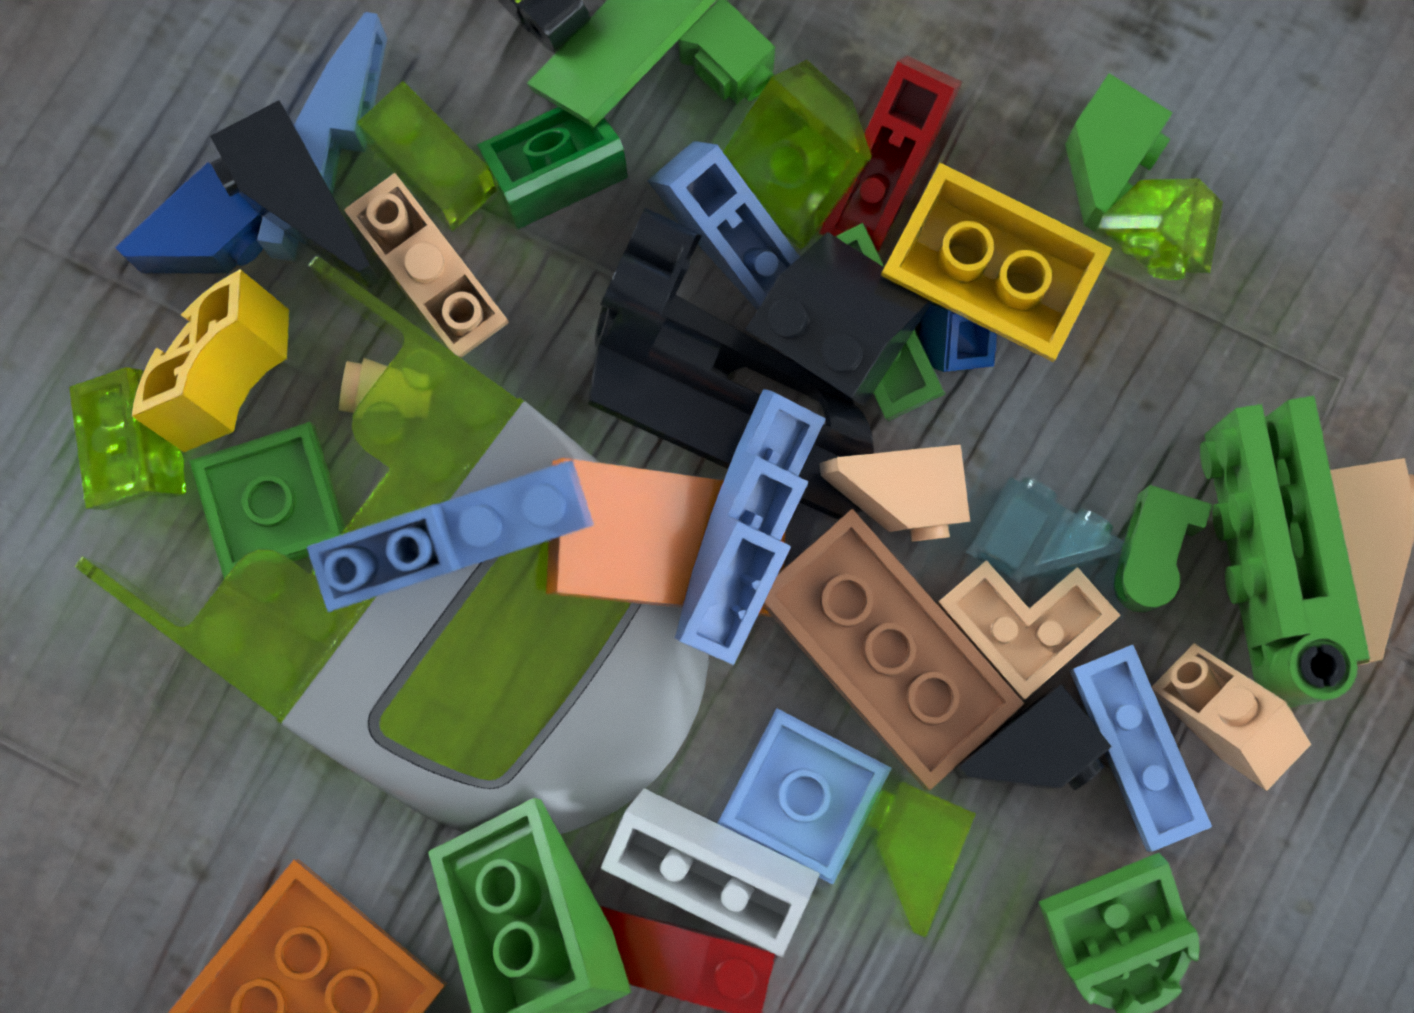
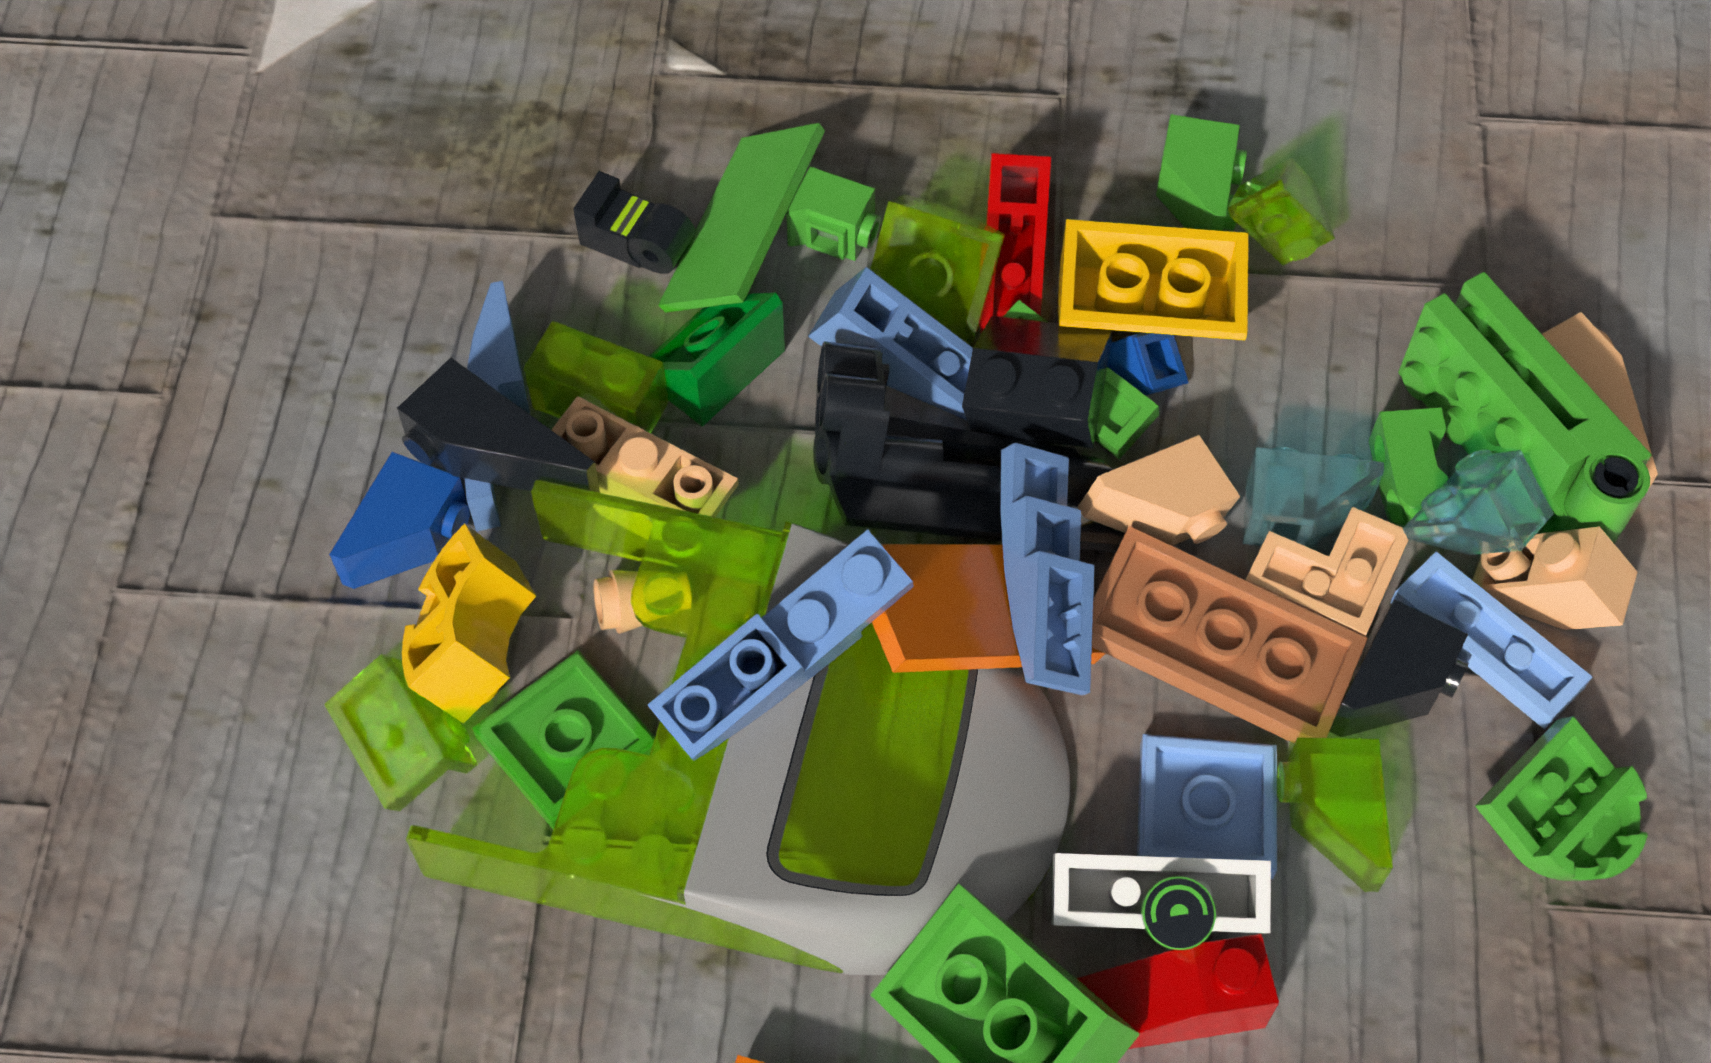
camera: 25 degrees left, 20 degrees down
none -> black tile [1141,877,1216,950]
none -> clear light blue slope [1403,450,1554,555]

